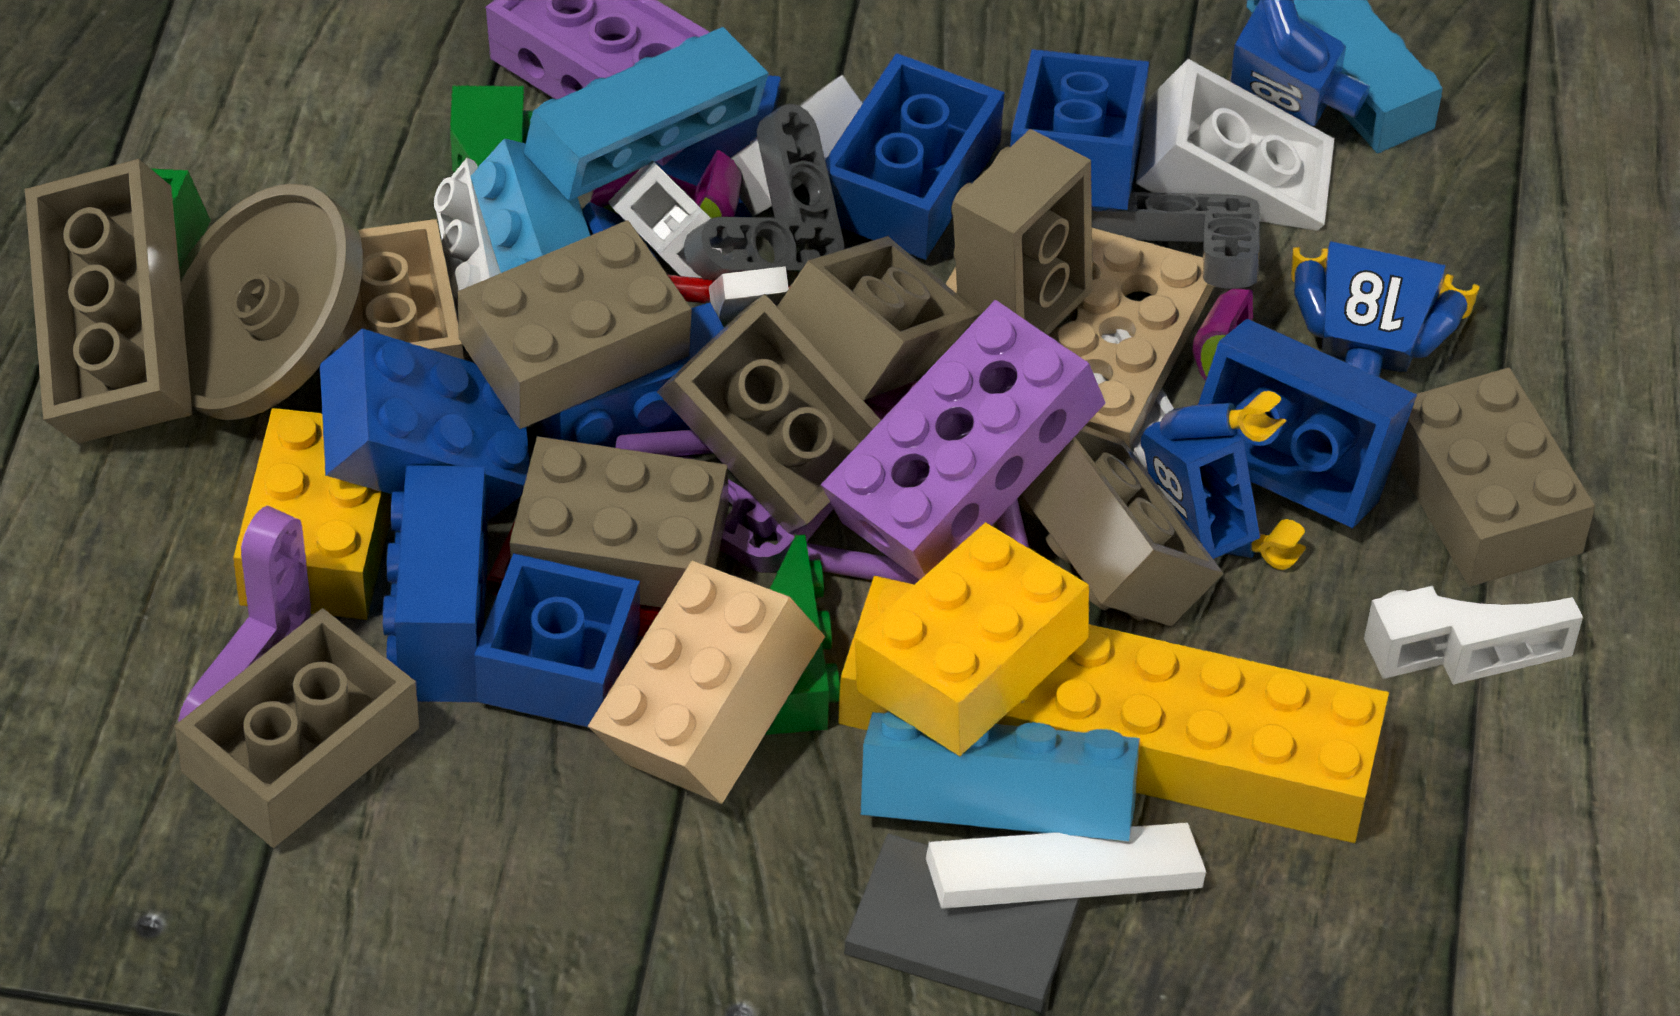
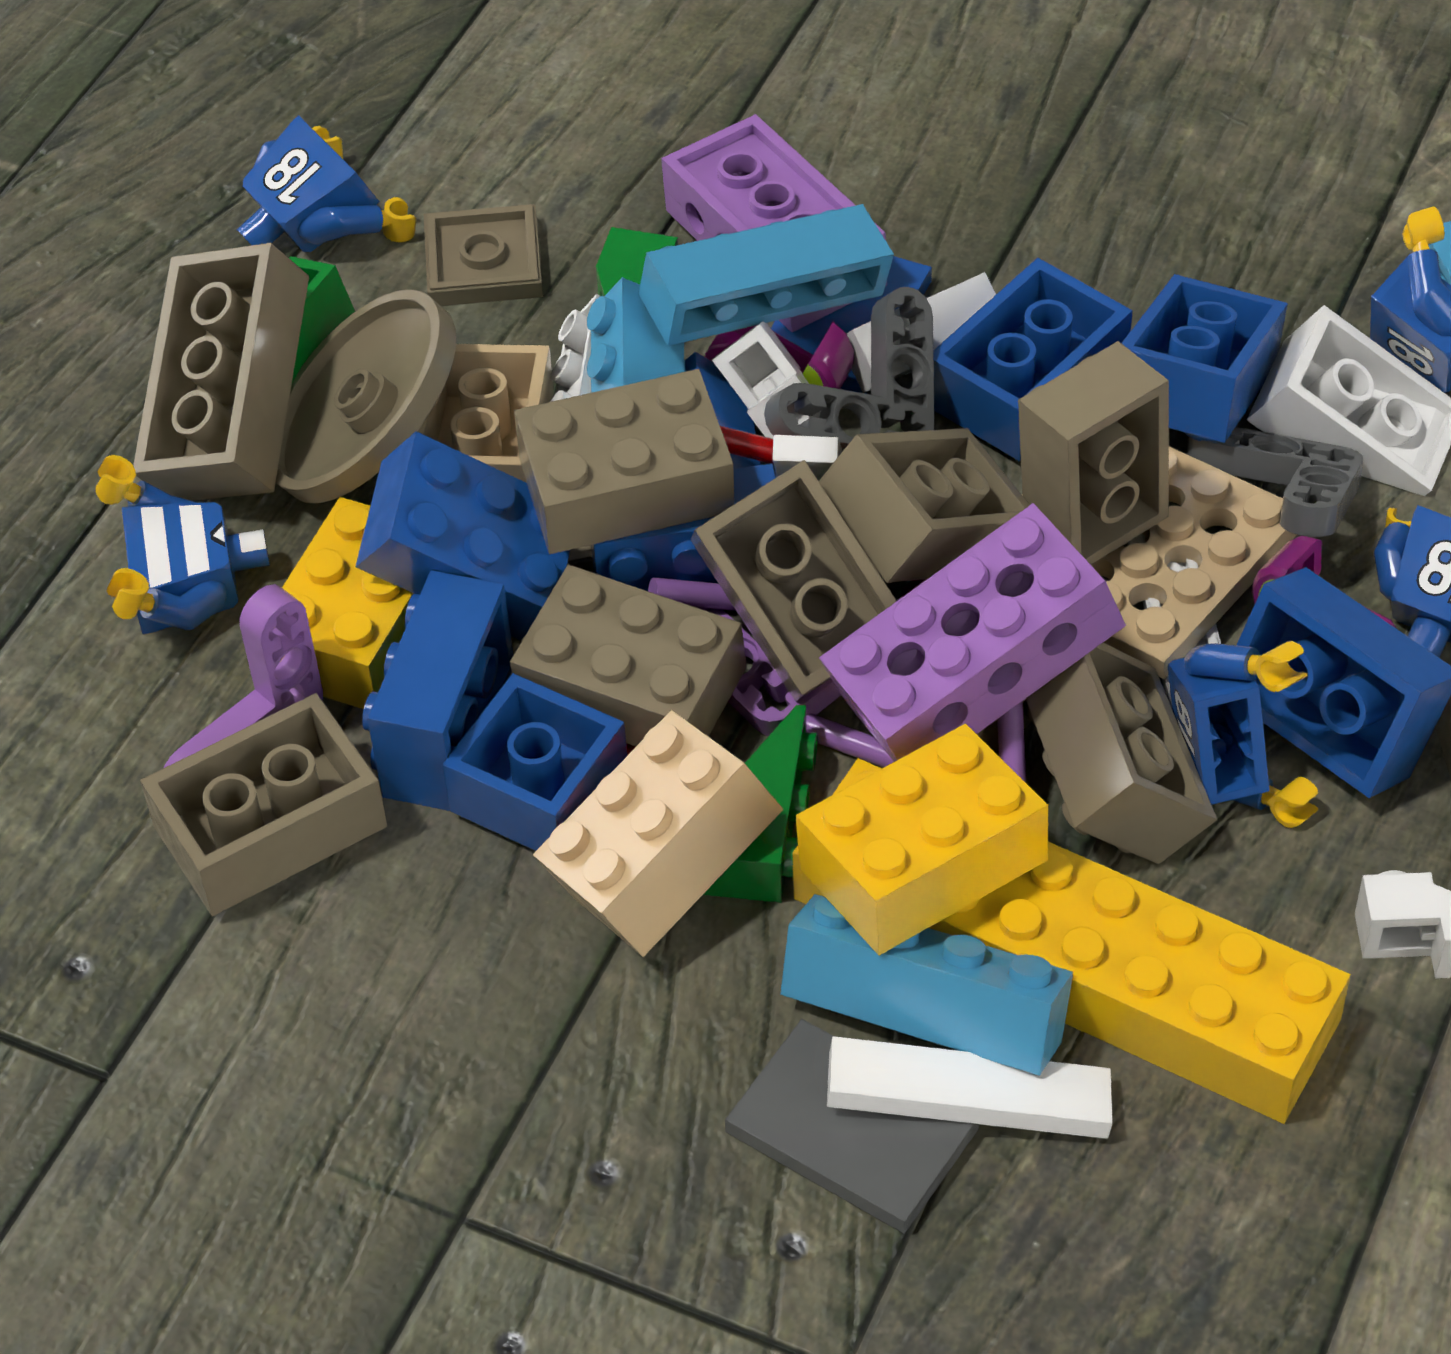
camera: 20 degrees right, 0 degrees up
none -> torso [95,455,270,634]
none -> blue torso [237,115,416,252]
none -> dark tan tile [424,204,543,306]

